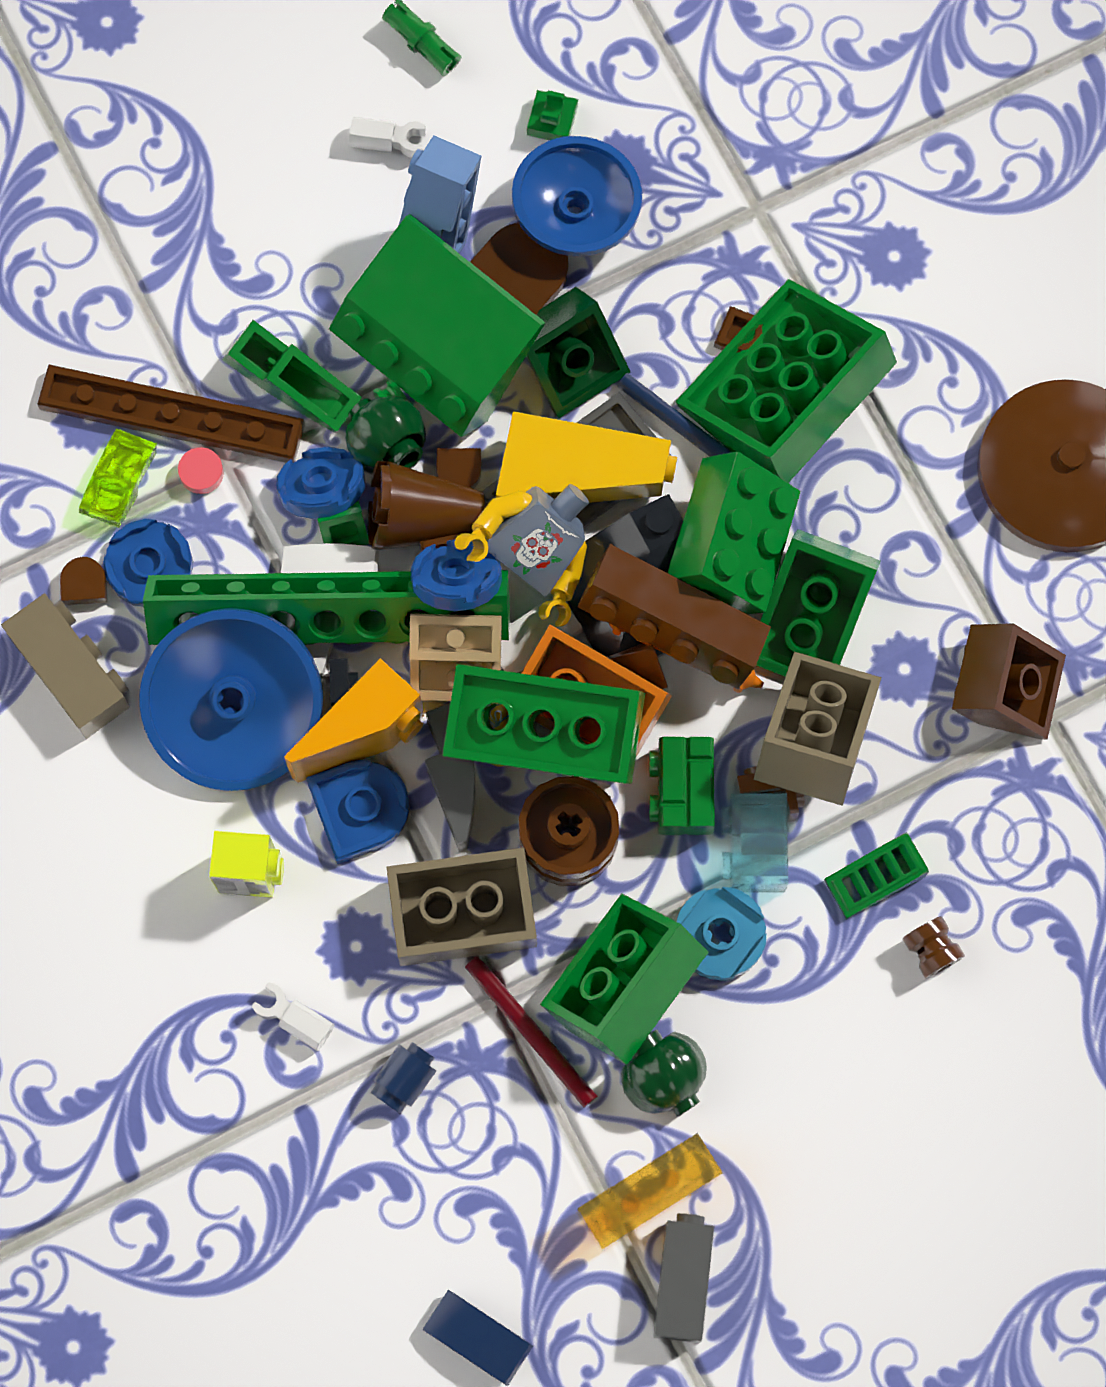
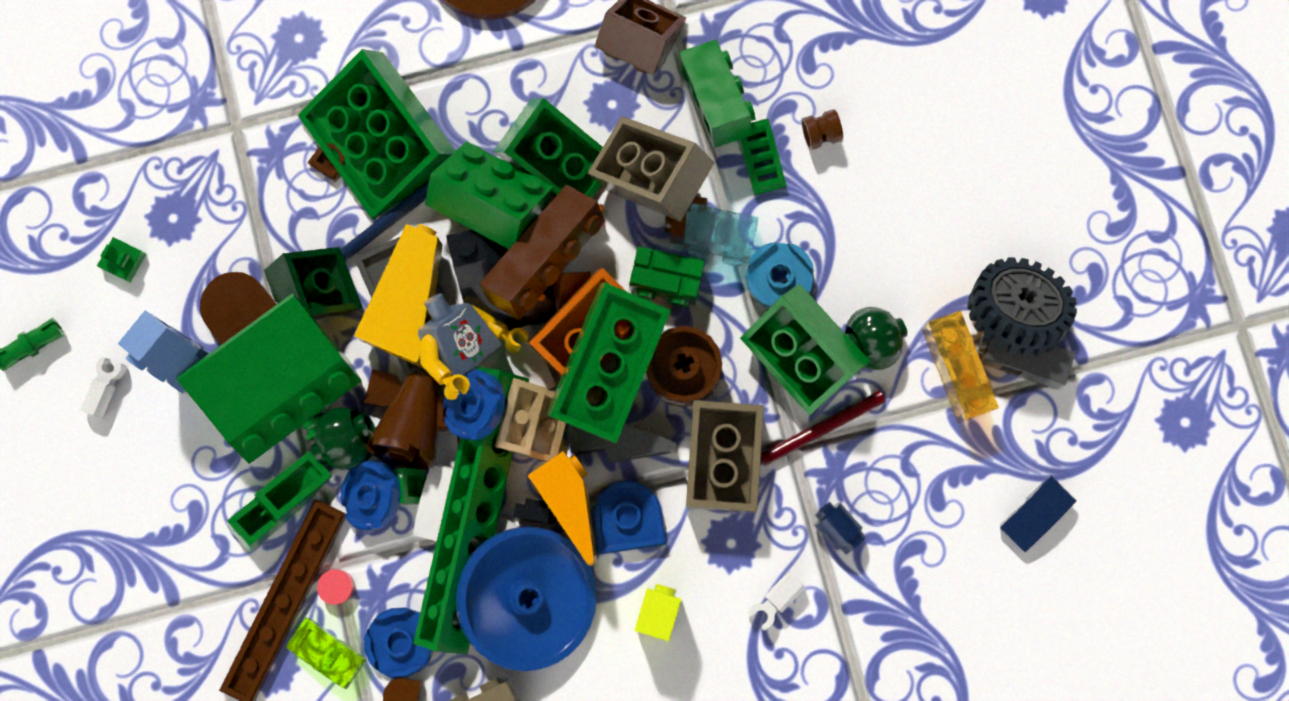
camera: 70 degrees left, 5 degrees up
blue dish [512,136,642,256] -> none
none -> green brick [679,39,756,148]
none -> black wheel [967,257,1077,357]

